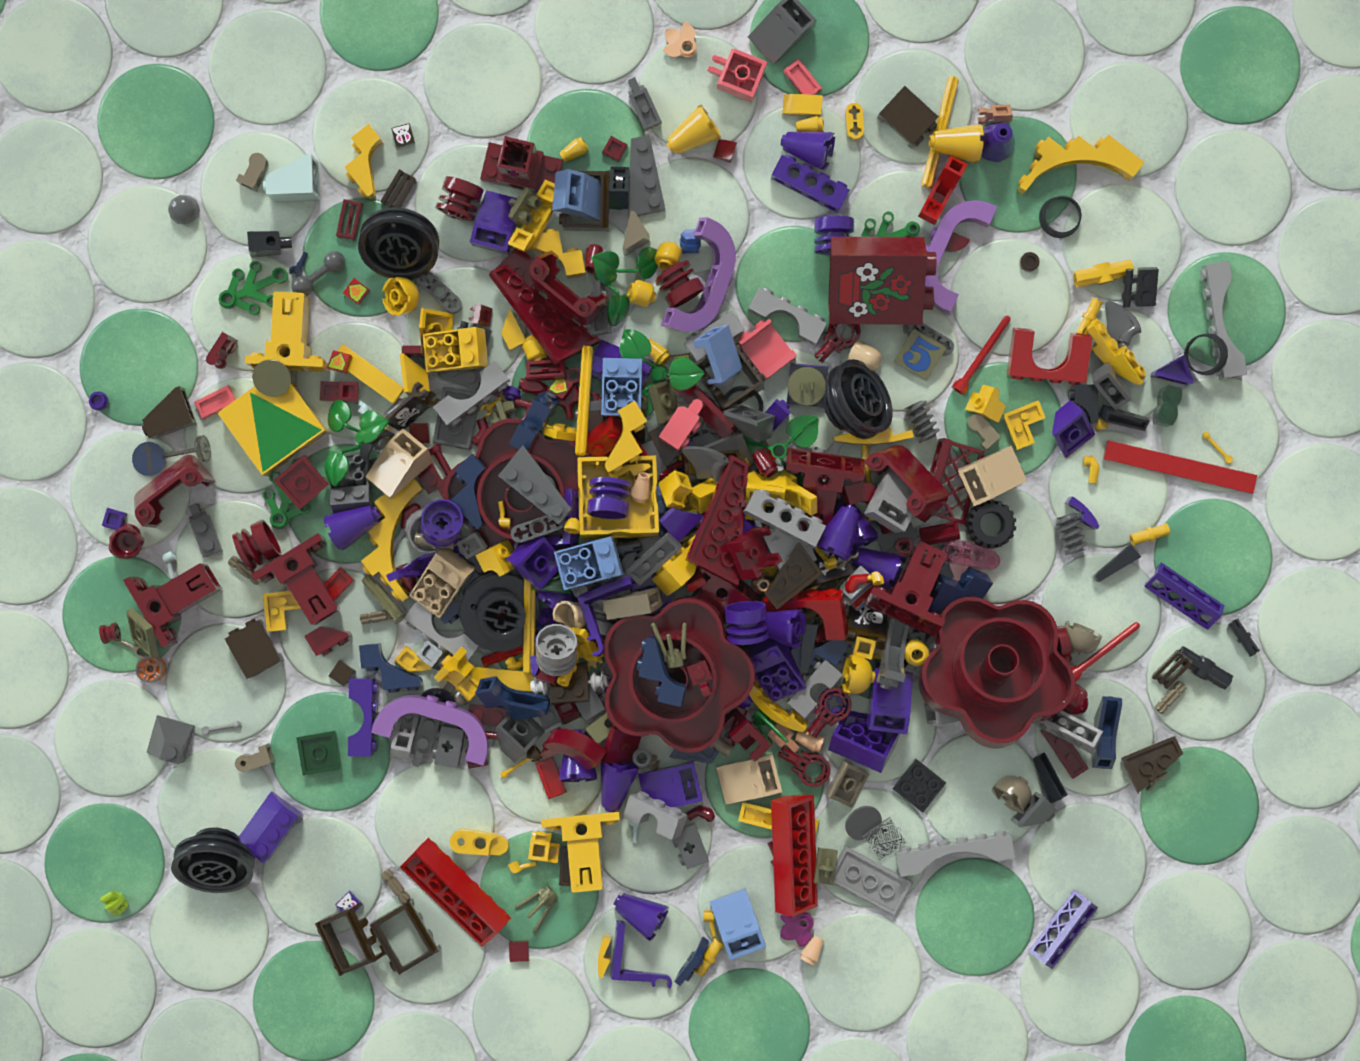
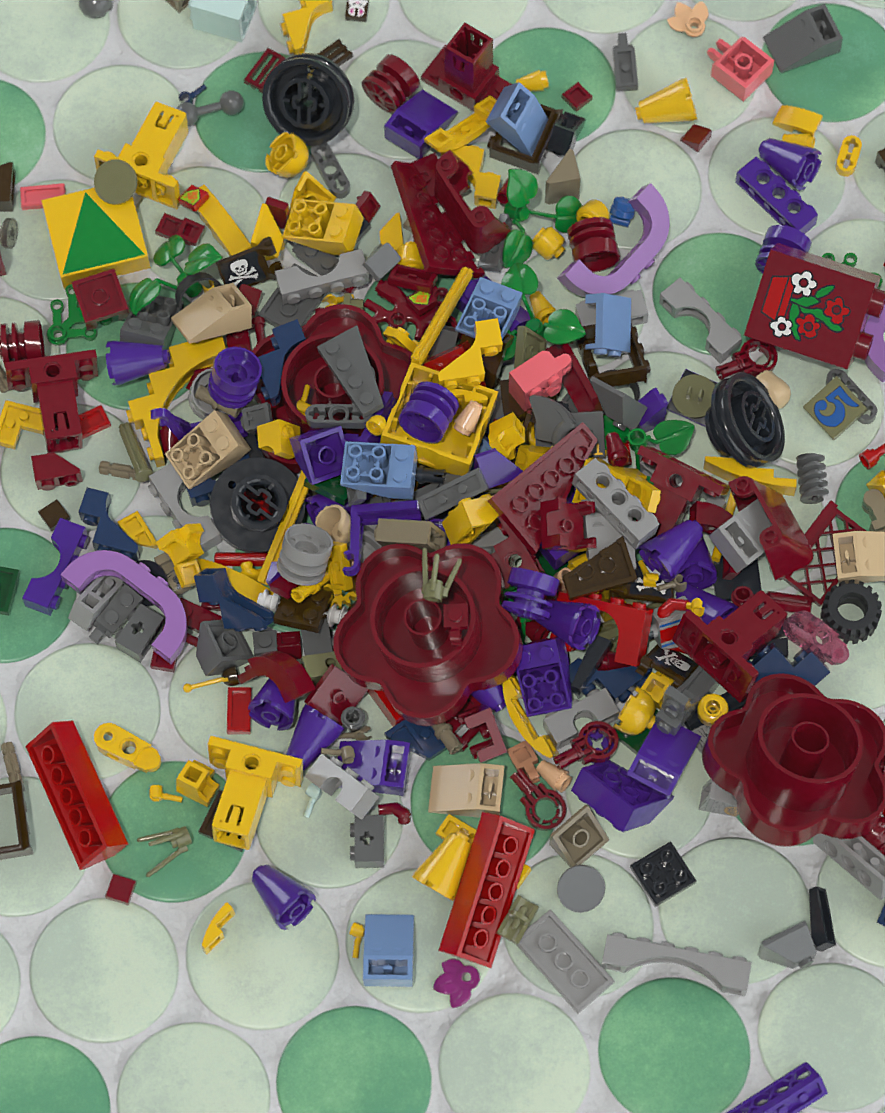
camera: 20 degrees right, 20 degrees down
dark red plate [206,332,238,369] -> none
green plant [218,260,288,315] -> none
black torso [247,231,292,257] -> none
tile [343,278,370,305] -> none
bracket [417,640,452,671] -> none
dark purple plate [503,386,521,402] -> none
olive hips [508,188,542,228] -> none
dark blue arch [509,391,560,451] -> none
dark purple hinge [610,920,672,989] -> none
dark grey wing [628,135,665,218] -> none
dark blue arch [636,635,687,707] -> none
dark blue wing [674,937,709,986] -> none
red tile [686,566,707,593] -> none
yellow pin [694,938,724,977] -> none
coral panel [739,319,797,380] -> none
green plant [751,709,788,745] -> none
coral tile [783,59,822,95] -> none
light nougat cone [800,935,824,966] -> none
clear piece [862,817,907,861] -> none
dark tan cylinder [992,776,1032,813] -> none
dark red tile [1040,729,1089,779] -> none
none -> dark tan hand [321,746,355,764]
none -> slope [363,242,401,281]
none -> yellow cone [412,831,472,901]

